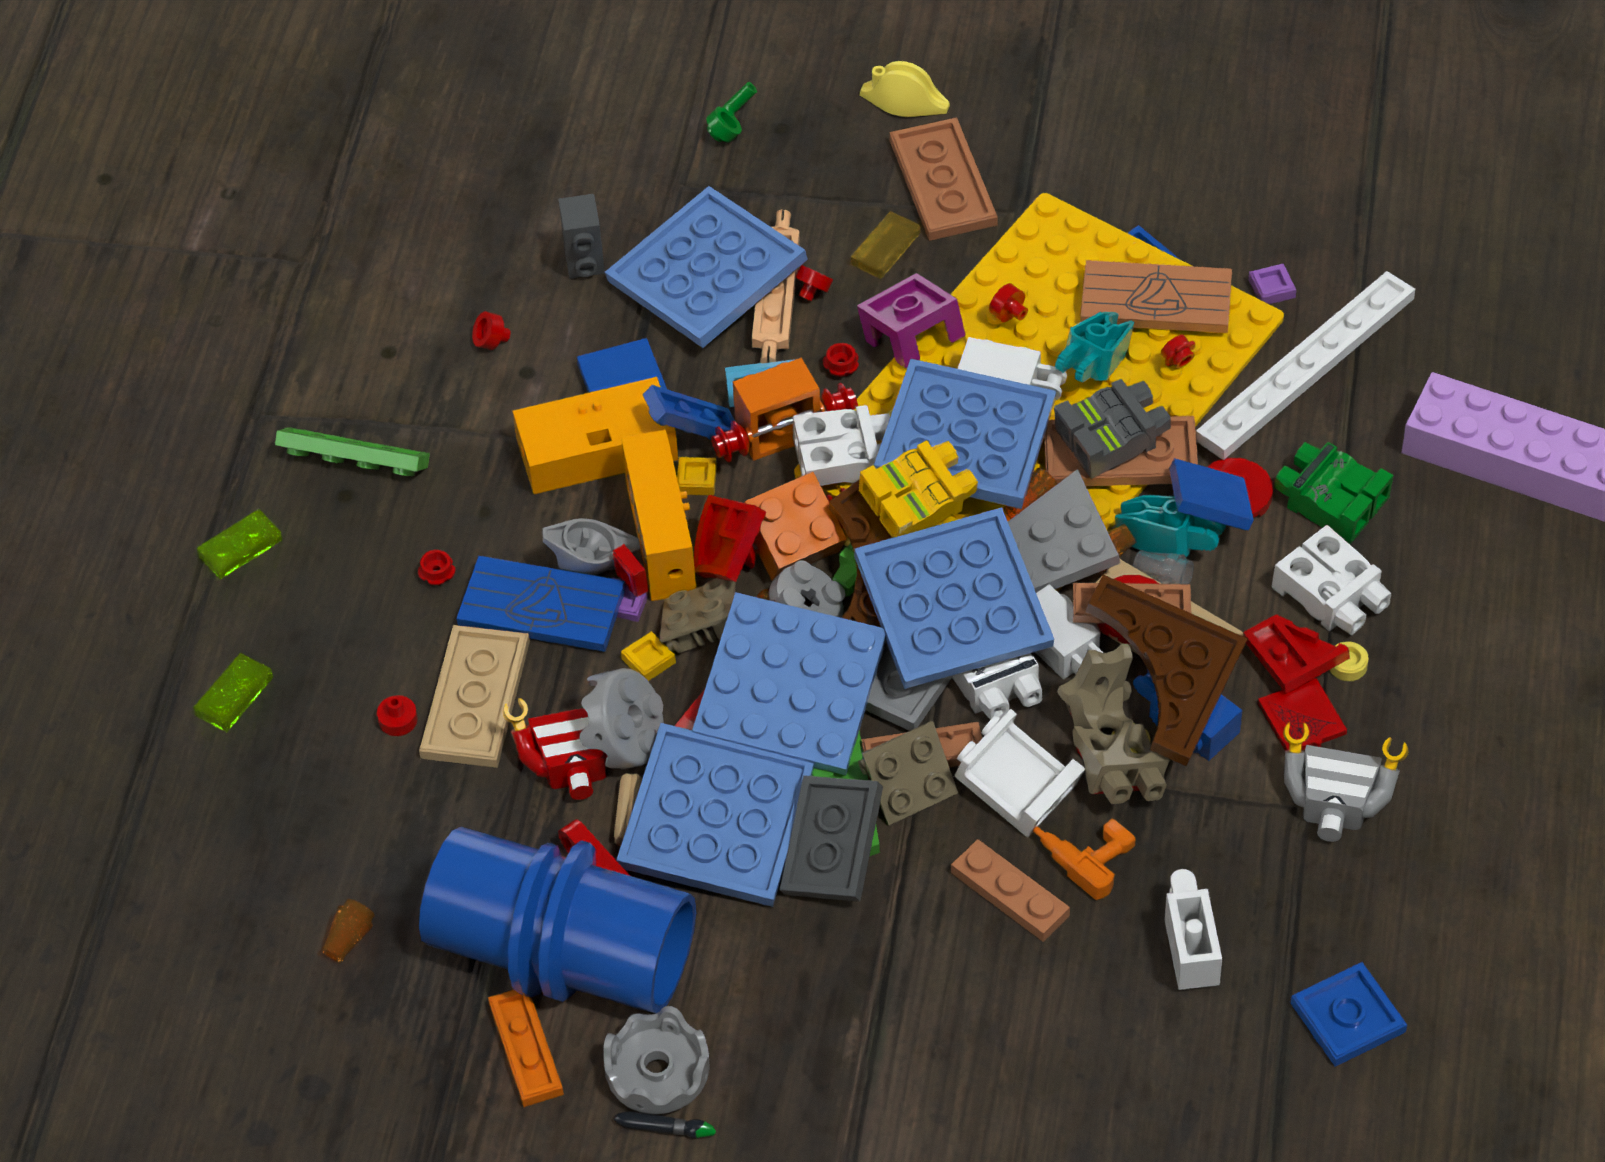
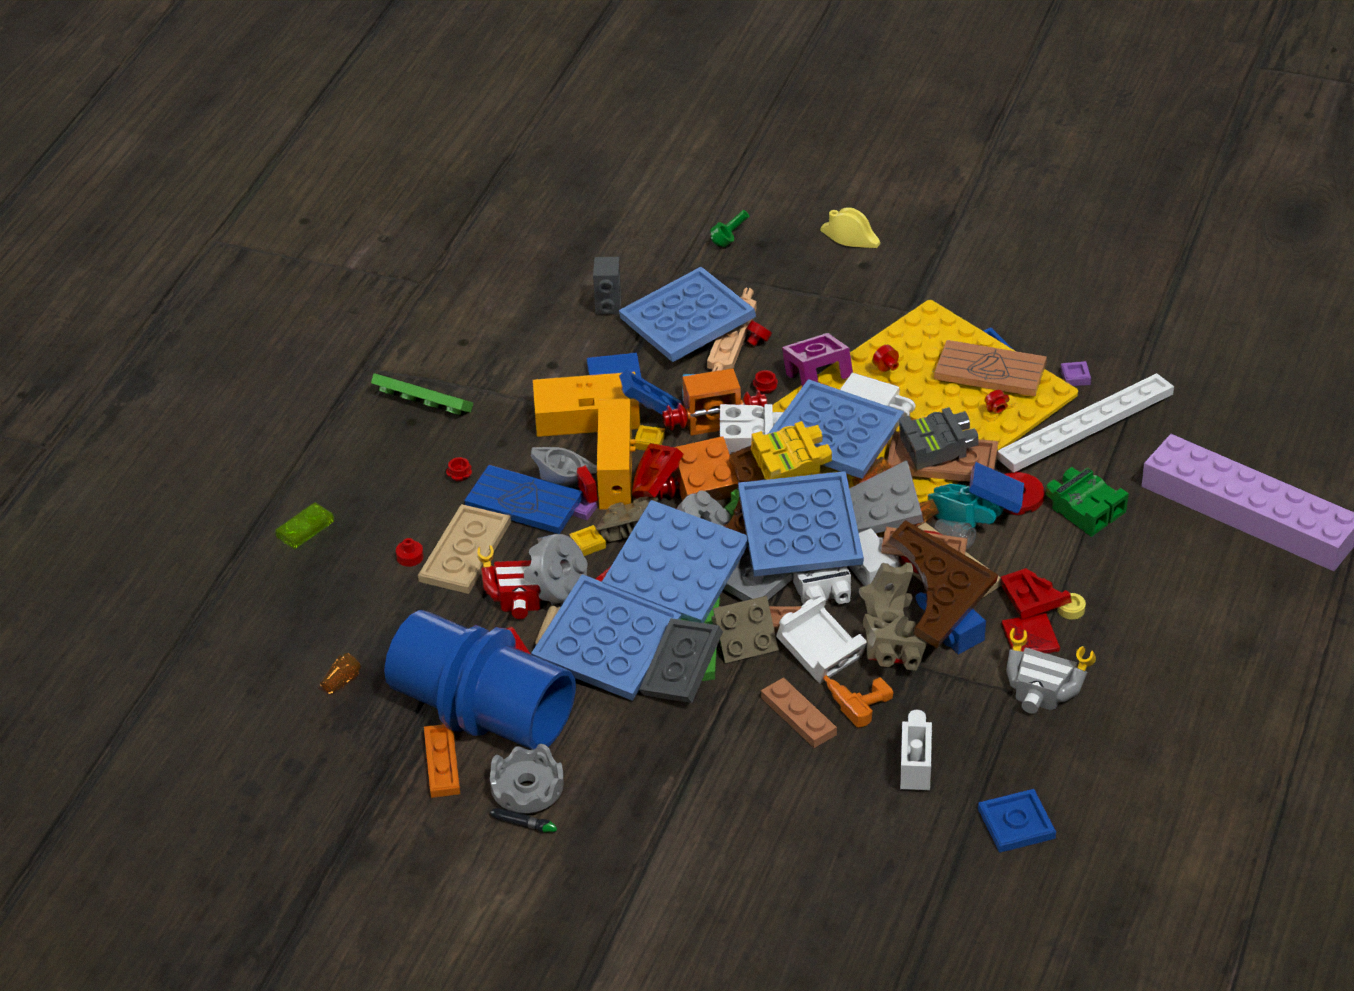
camera: 10 degrees right, 10 degrees down
clear neon green plate [197,509,282,580] -> none
red tile [472,311,511,350] -> none
clear yellow tile [851,211,920,279] -> none
nougat tile [889,117,998,241] -> none
teal hinge [1055,312,1134,383] -> none
white hips [1272,525,1391,635] -> none

